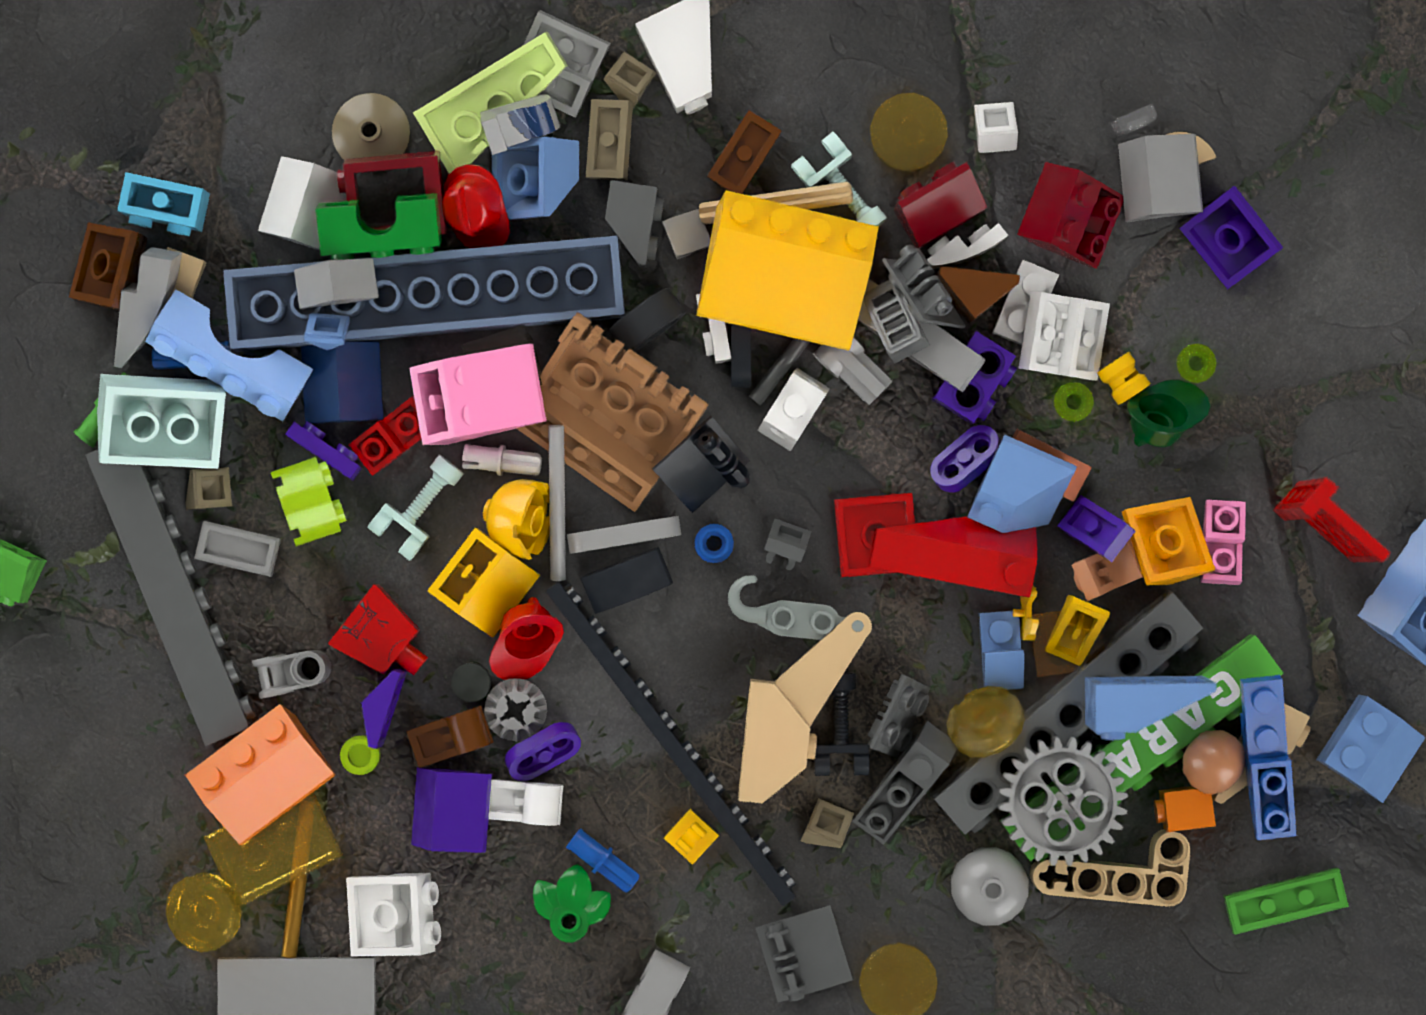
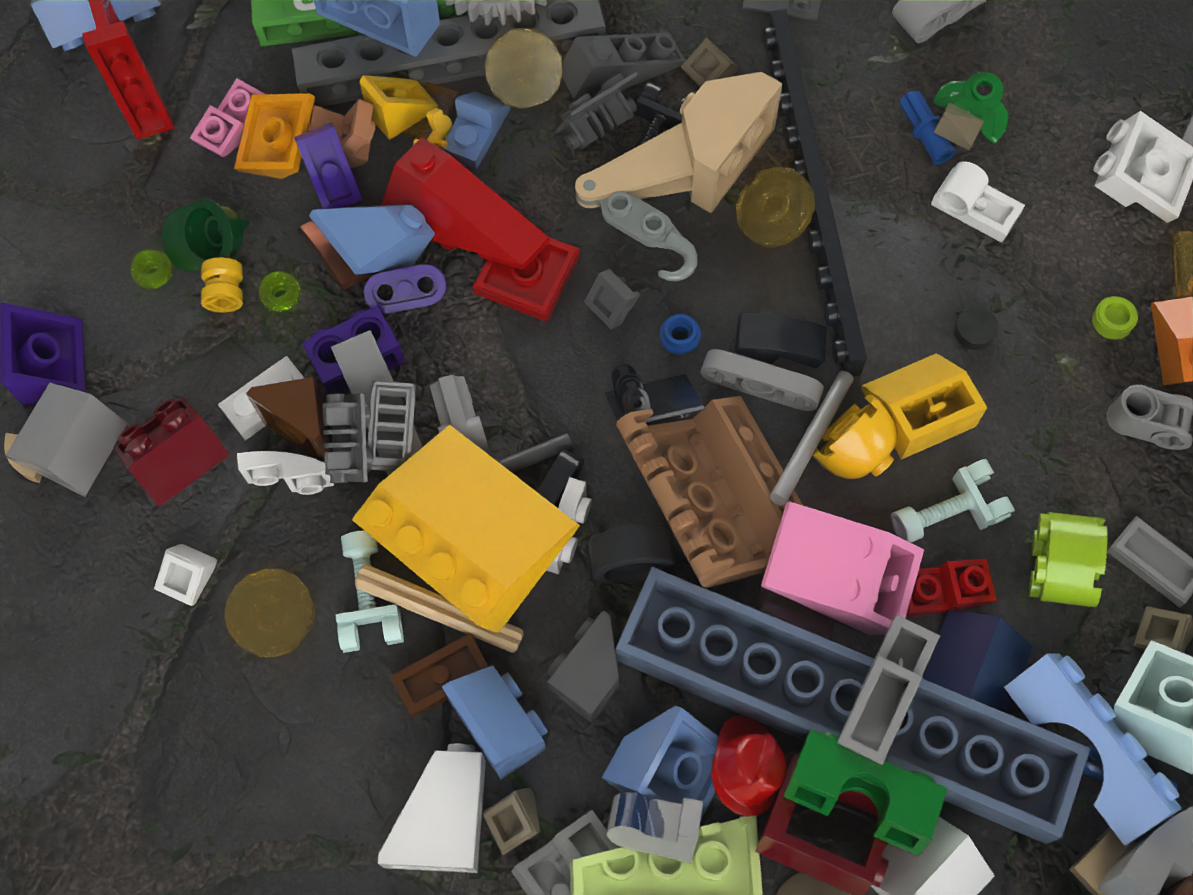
camera: 150 degrees left, 20 degrees down
dark purple plate [285,421,362,481] -> none
light grey slope [294,258,379,309] -> none
medium blue slope [304,313,349,350] -> none
red torso [328,584,428,676] -> none
dark purple slope [362,668,407,749] -> none
reddish brown plate [406,705,494,768] -> none
dark purple slope [411,767,492,853] -> none
white axle [462,444,542,476] -> none
light grey gear [484,678,547,742] -> none
red piece [489,597,564,680] -> none
dark purple plate [505,722,581,781] -> none
dark tan plate [586,99,633,181] -> none
light grey slope [662,209,710,260] -> none
yellow tile [664,808,719,865] -> none
white torso [758,368,830,451] -> none
dark red slope [894,161,987,249] -> none
white slope [1019,291,1110,381] -> none
clear tile [1112,104,1158,137] -> none
none -> medium blue slope [442,666,548,780]
none -> clear yellow tile [736,166,815,248]
none -> light grey slope [837,615,940,765]
none -> dark tan slope [934,103,984,150]

